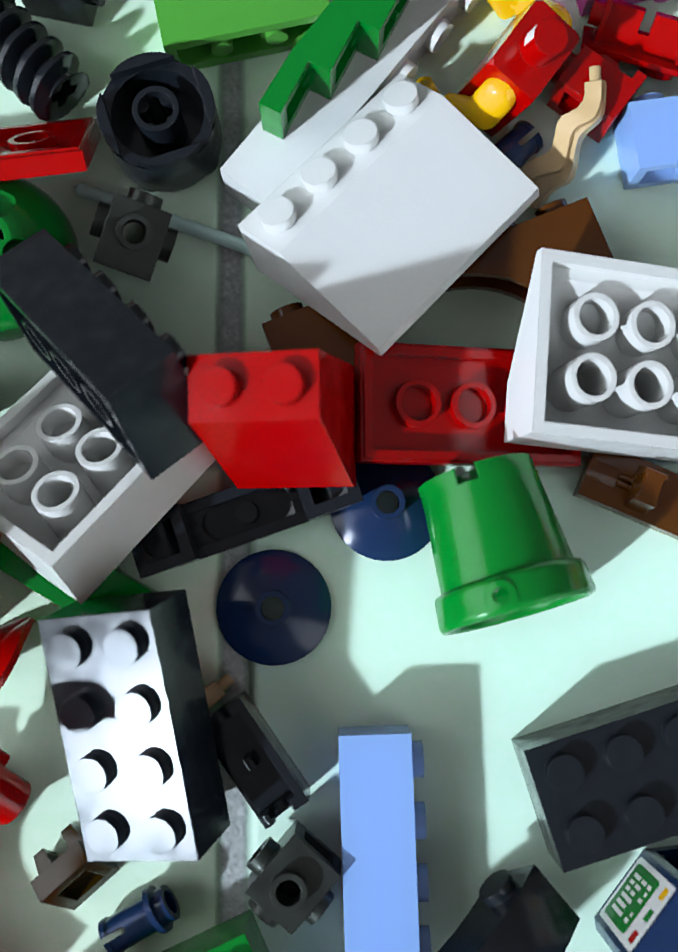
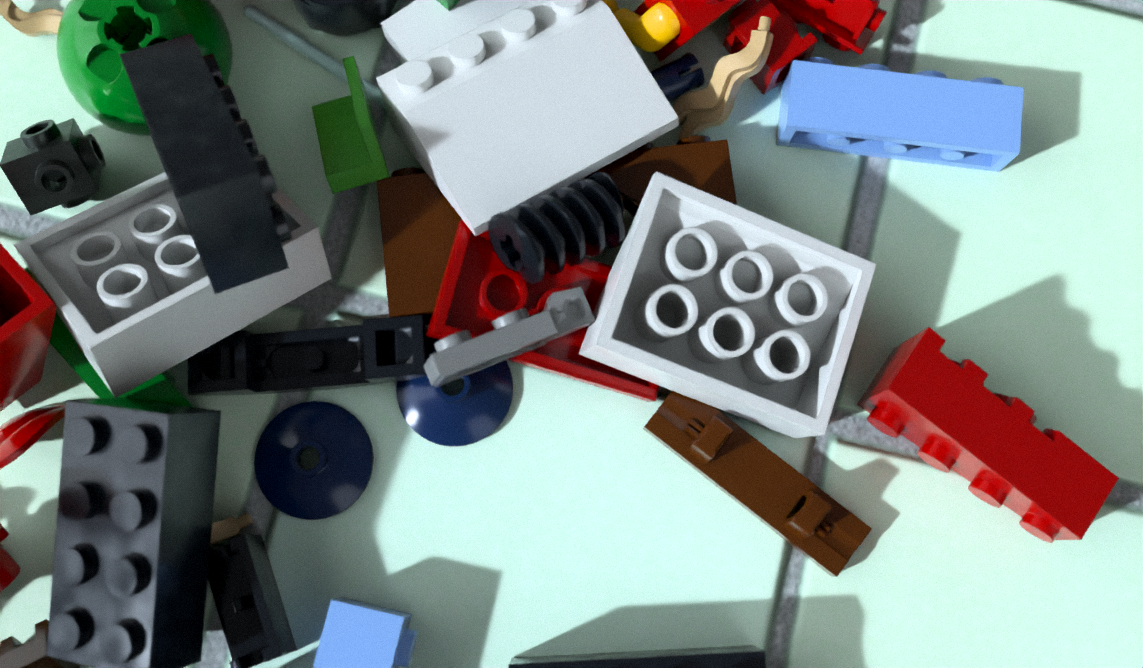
camera: 15 degrees right, 5 degrees down
pearl dark grey brick [89,187,178,282] -> none
red slope [187,349,356,489] -> none
green piece [418,453,596,636] -> none
none -> bright green panel [312,56,390,194]
none -> light grey hinge [423,287,595,388]
none -> black piece [489,172,625,284]

